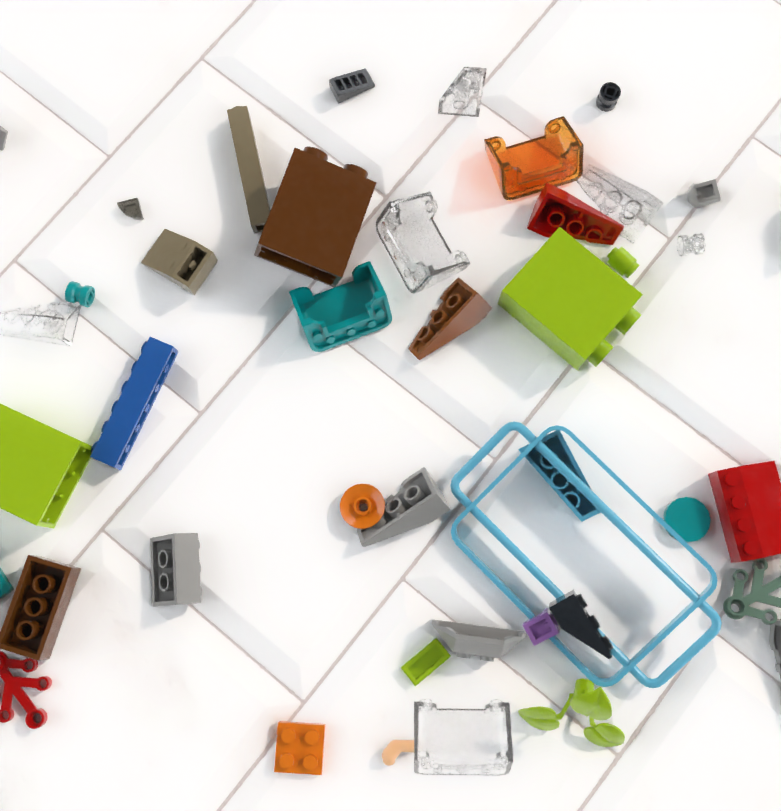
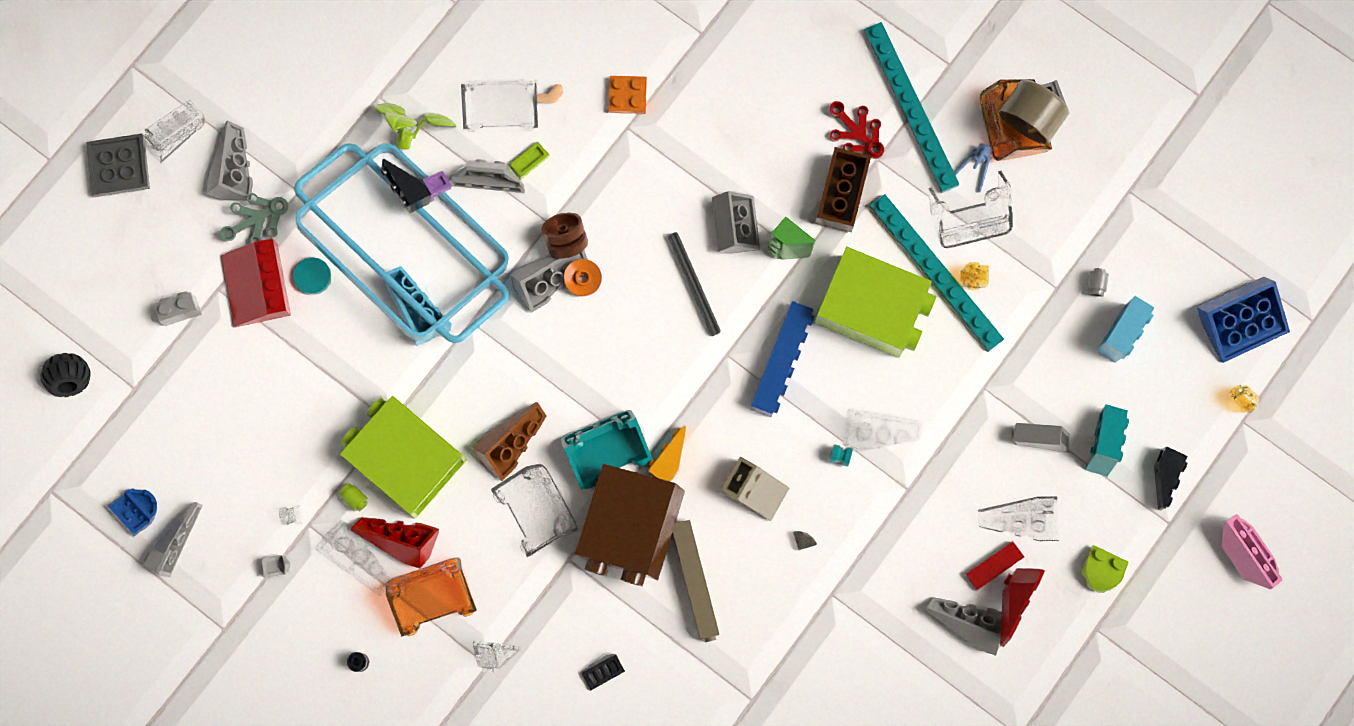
camera: 175 degrees right, 0 degrees up
none -> copper wheel [541,212,589,259]
none -> light orange slope [648,425,686,481]
none -> dark grey axle [669,232,721,336]
none -> bright green slope [768,216,816,260]

